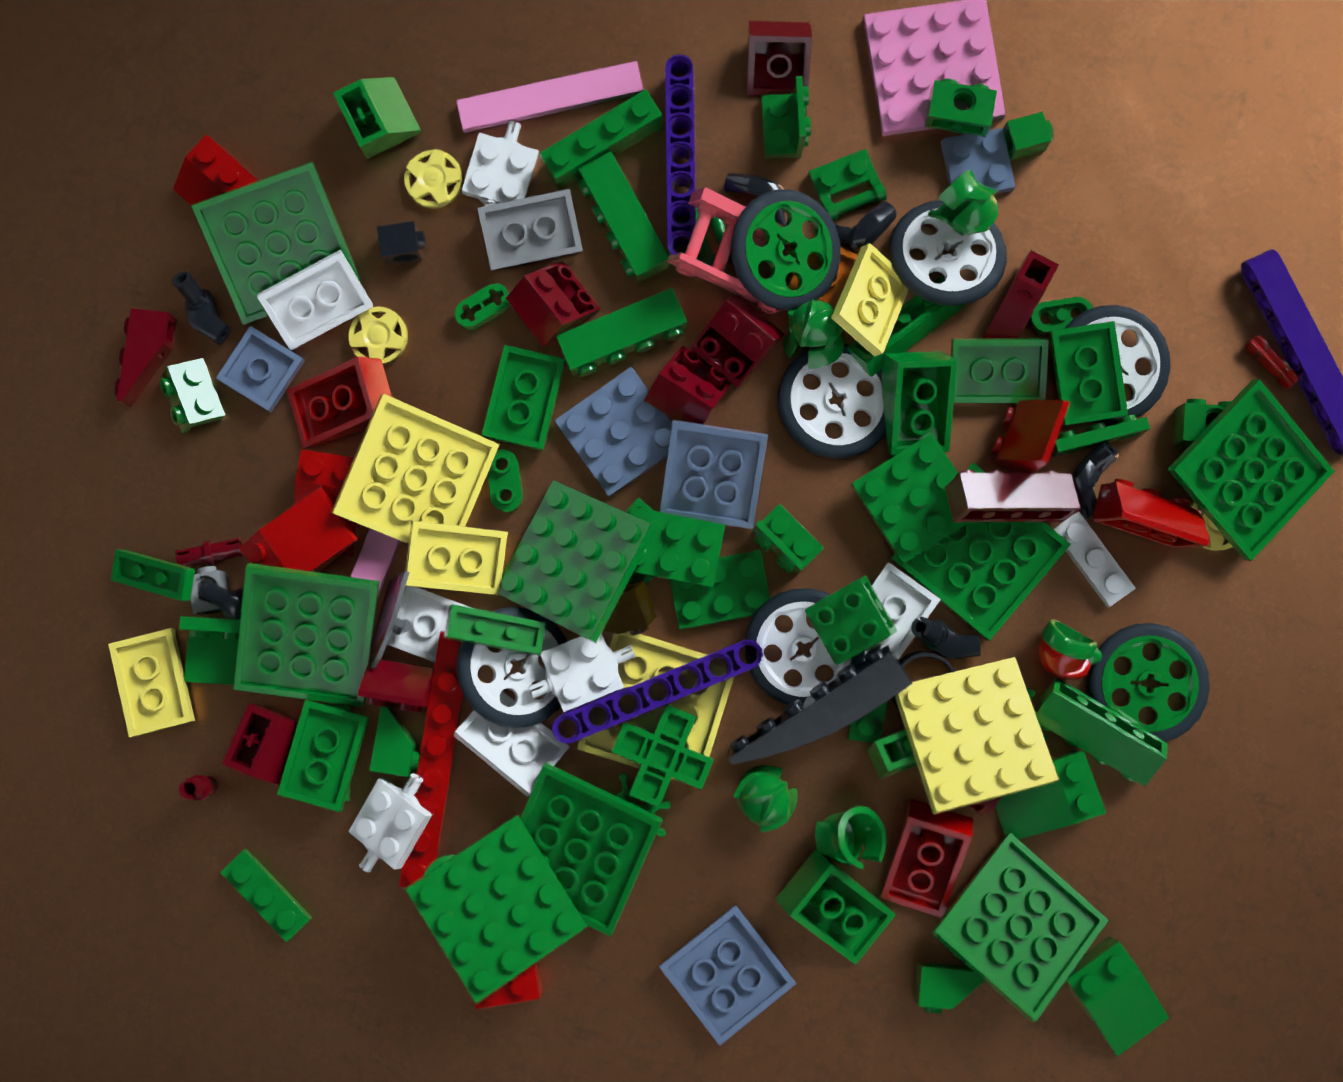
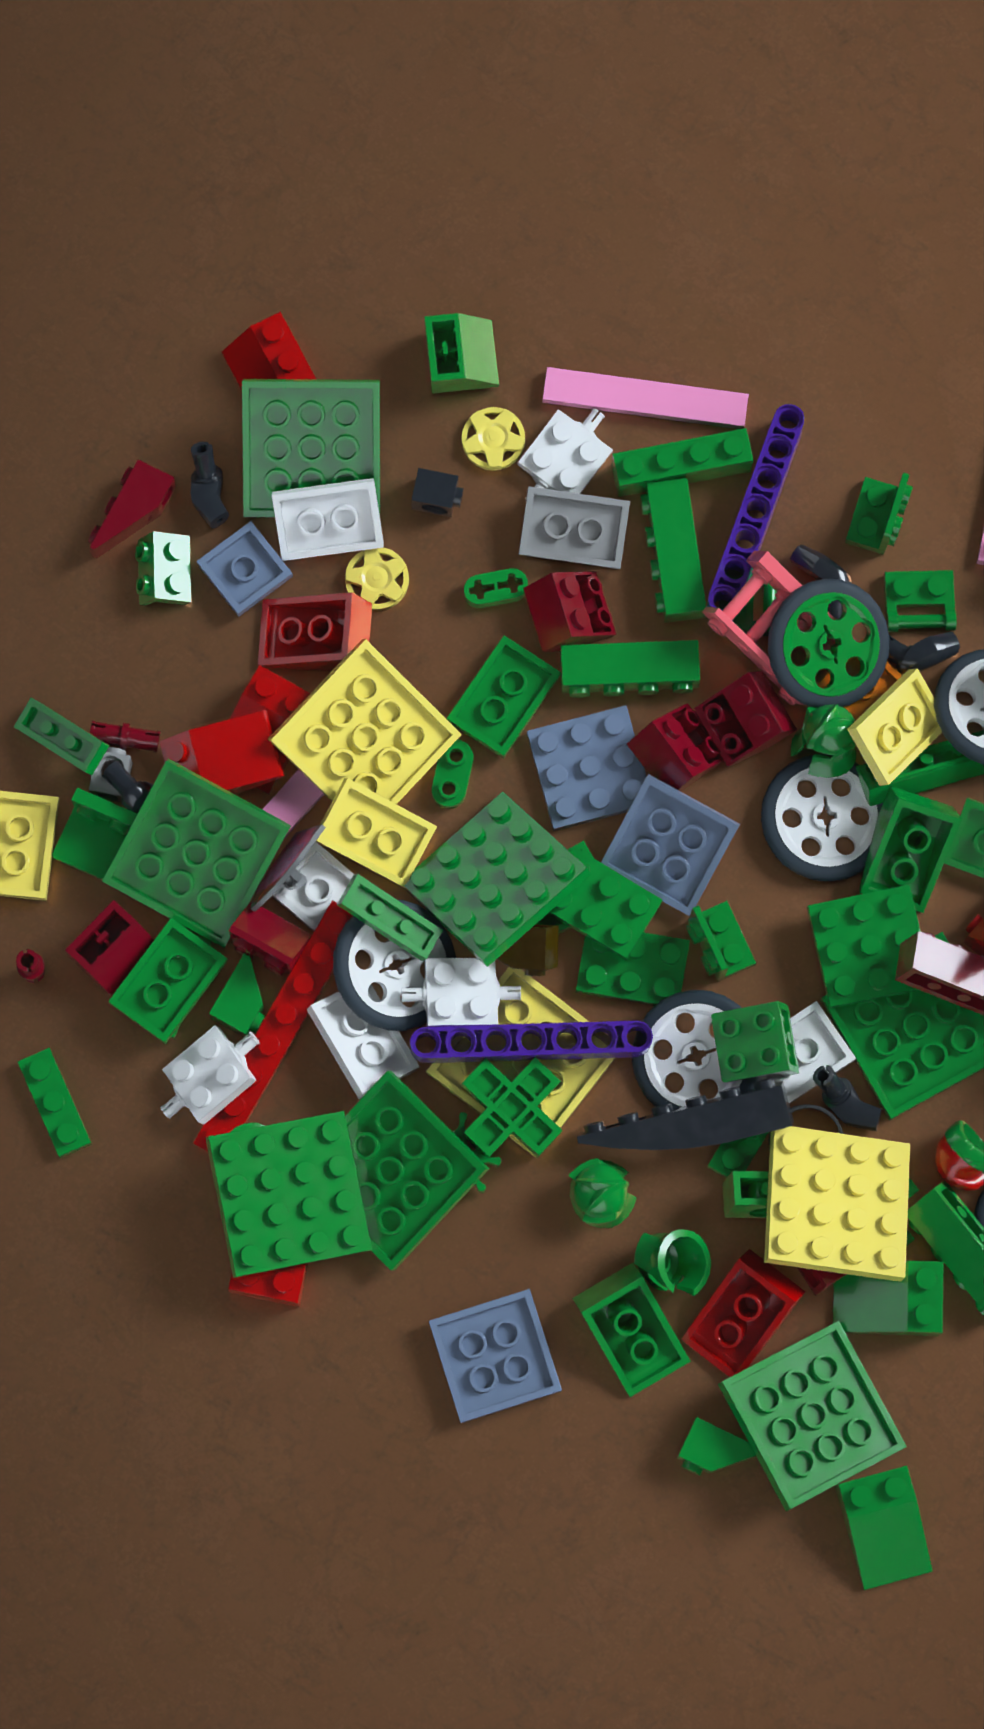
camera: 15 degrees right, 5 degrees down
dark red slope [747,21,812,95] -> none

